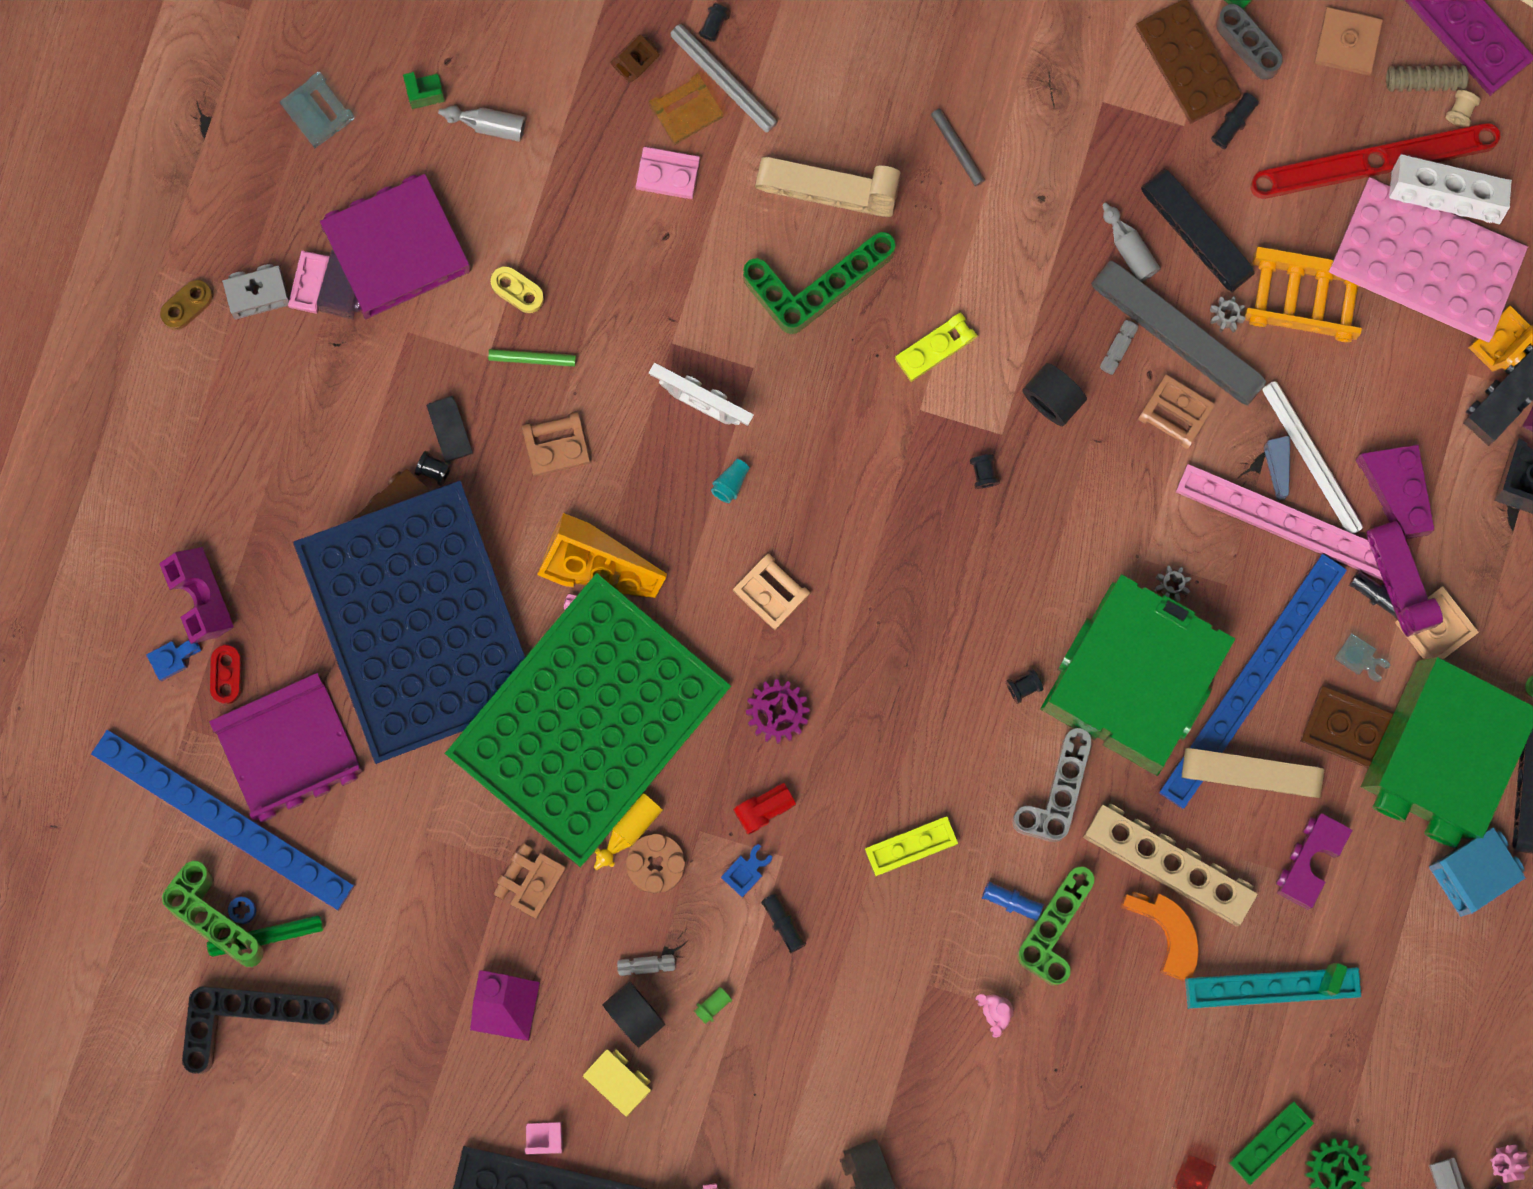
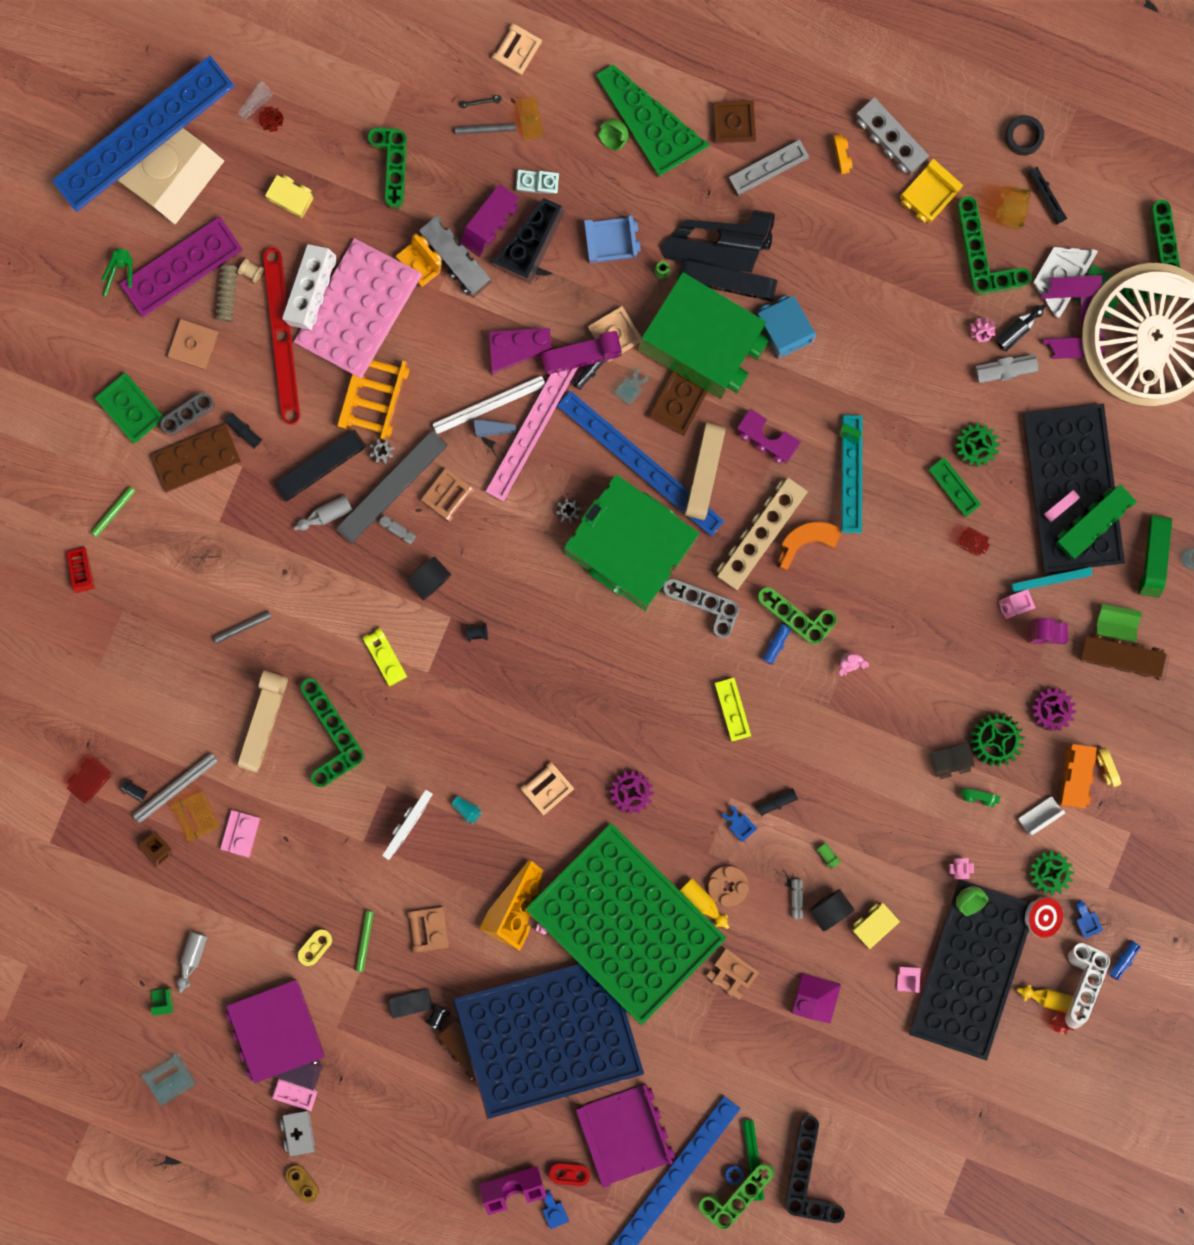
camera: 85 degrees left, 5 degrees up
red piece [733,783,796,835] -> none
black bush [1006,668,1044,704] -> none

